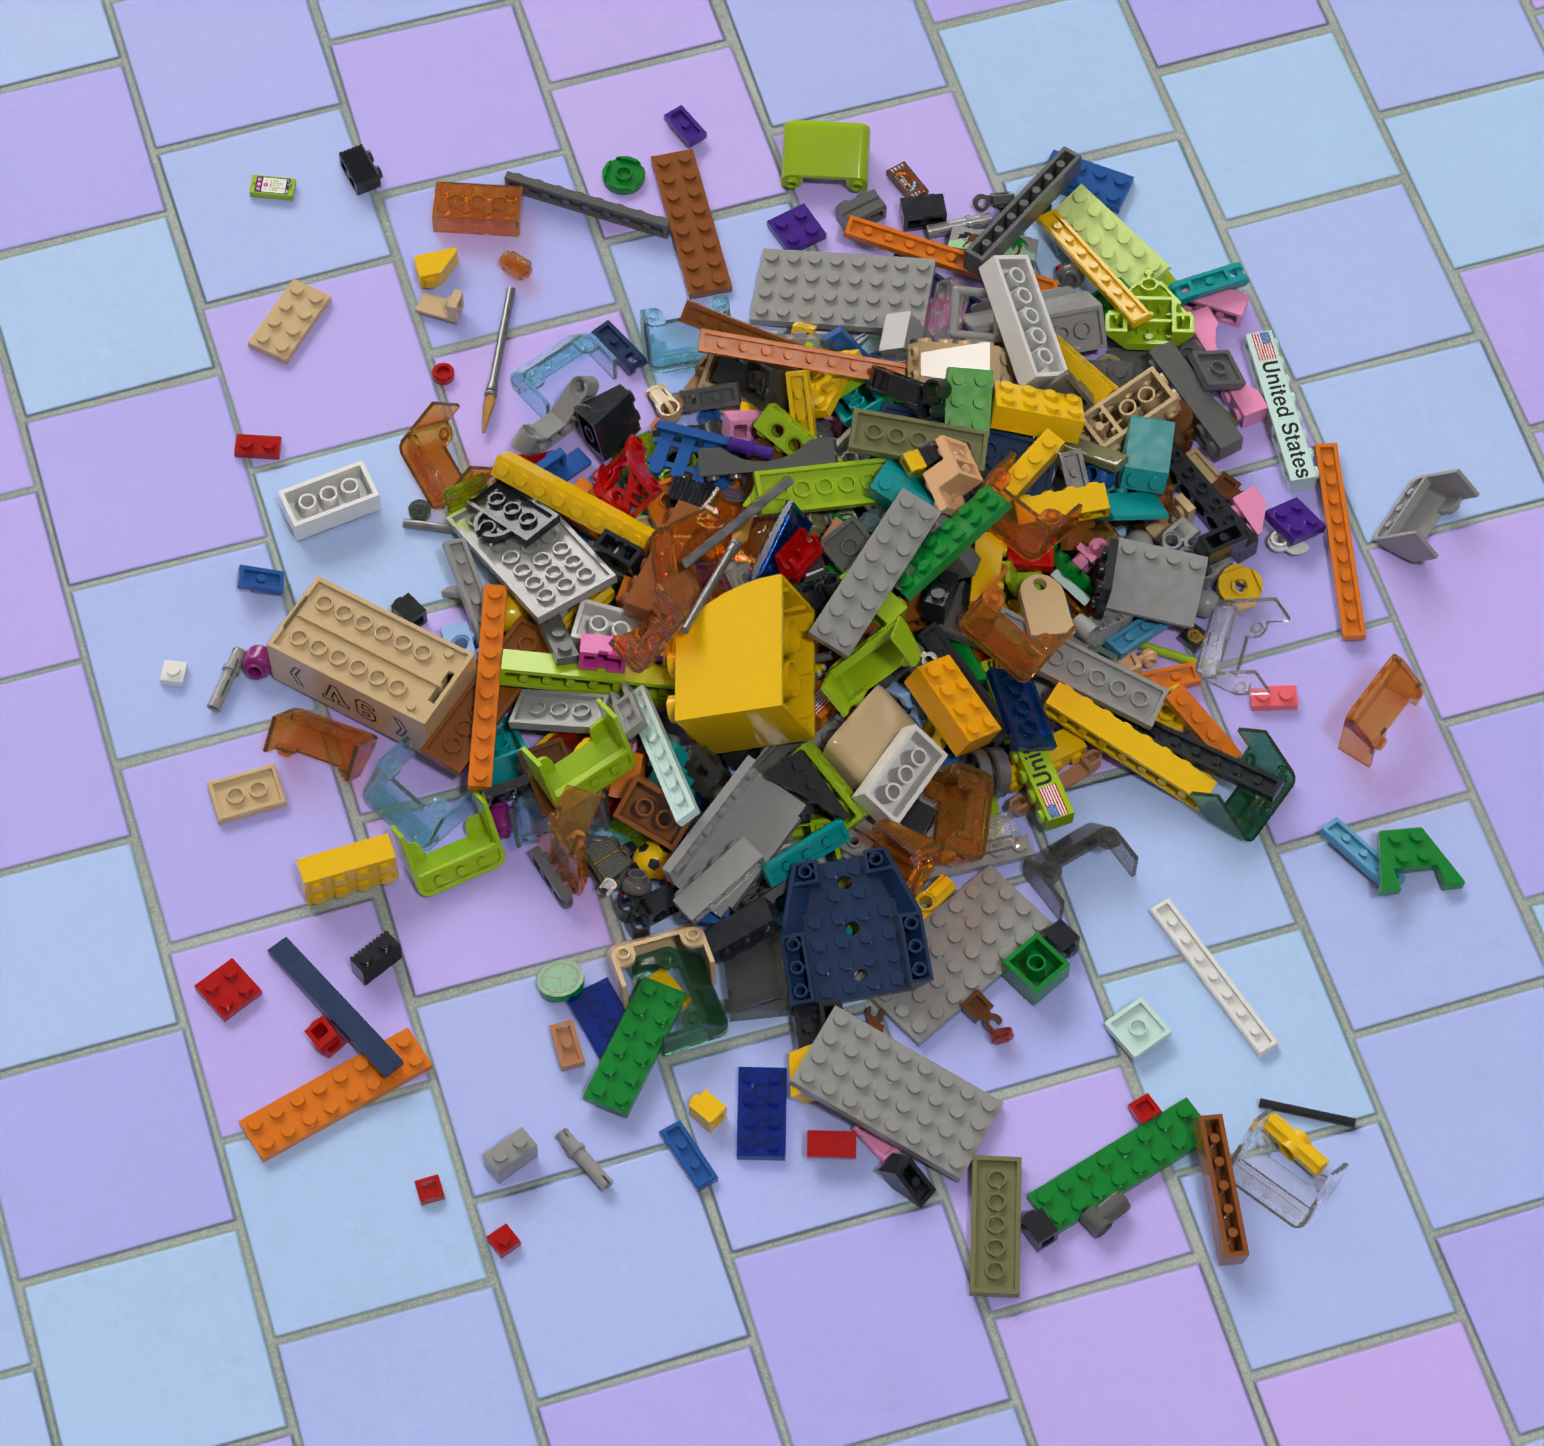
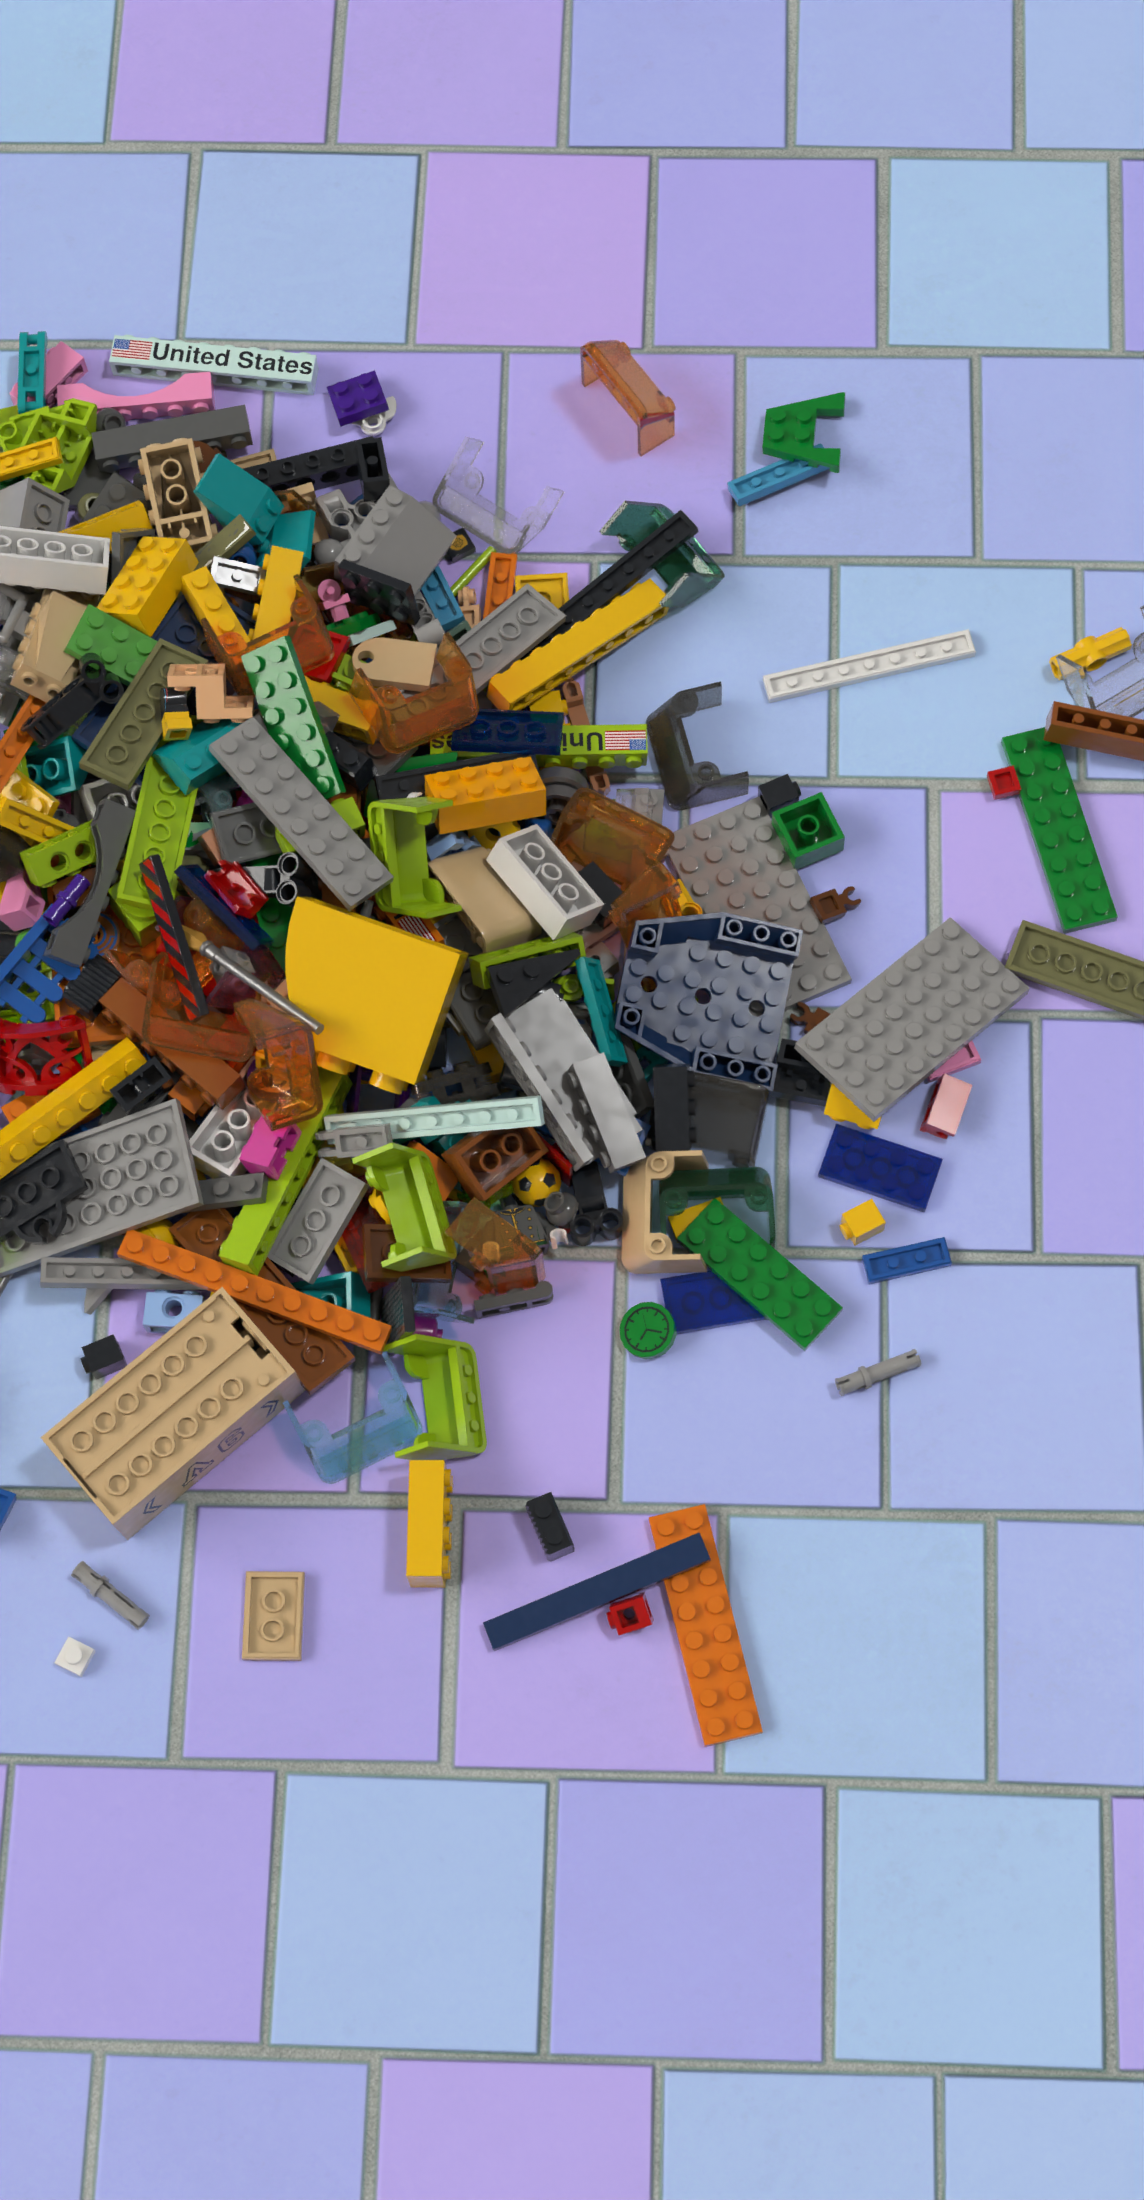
camera: 65 degrees left, 10 degrees up
red plate [194,958,262,1023] -> none
magenta head [242,645,272,679] -> none
clear orange windscreen [263,708,378,782] -> none
red tile [415,1174,445,1206] -> none
light grey brick [483,1127,538,1184] -> none
red plate [486,1223,521,1259] -> none
nougat plate [549,1019,585,1072] -> none
black slope [878,1153,936,1208] -> none
clear red tile [989,1027,1014,1045] -> none
black brick [1021,1208,1059,1252] -> none
dark grey piece [1080,1191,1131,1238] -> none
light aqua plate [1103,996,1172,1061] -> none
orange plate [1163,684,1243,759] -> none
dark grey plate [1188,350,1246,391] -> none
reddish brown plate [1213,471,1243,503] -> none
yellow plate [1216,564,1263,610] -> none
bright pink slope [1229,485,1267,537] -> none
coral plate [1249,685,1298,711] -> none
black bar [1258,1098,1356,1128] -> none
orange plate [1314,443,1366,641] -> none
light grey windscreen [1374,469,1480,562] -> none

